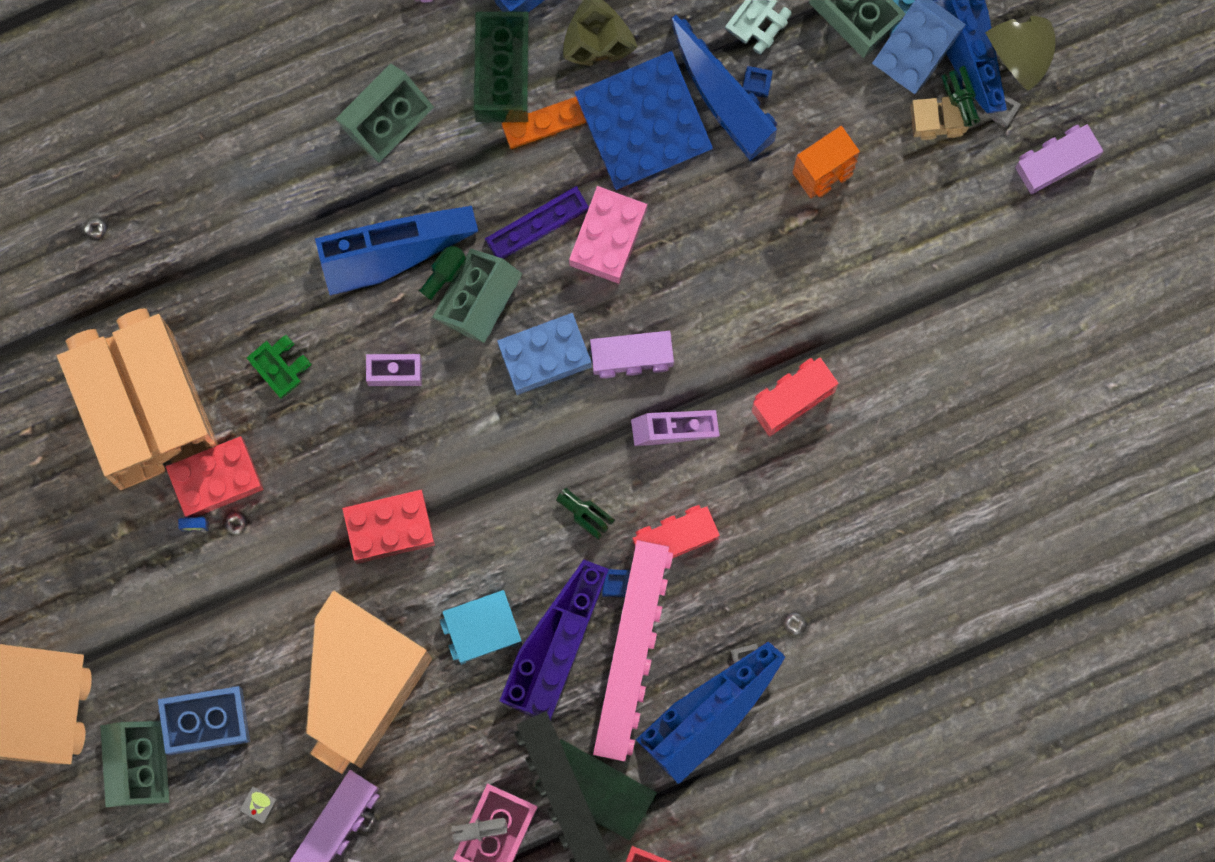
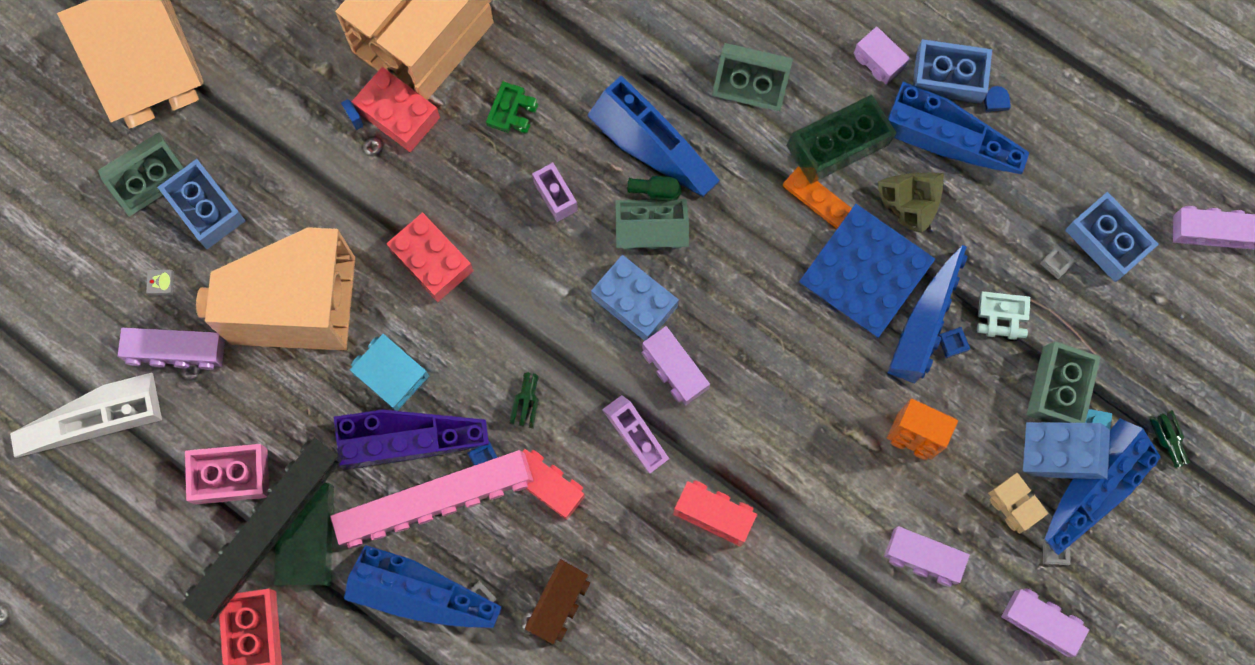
camera: 60 degrees right, 5 degrees down
light grey axle [452,818,508,843] -> none
dark purple tile [485,186,589,259] -> none
bright pink brick [569,186,647,284] -> none
dark green arm [941,66,980,127] -> none
olive brick [985,16,1056,91] -> none
none -> reddish brown slope [525,559,591,645]
none -> lavender brick [884,526,970,587]

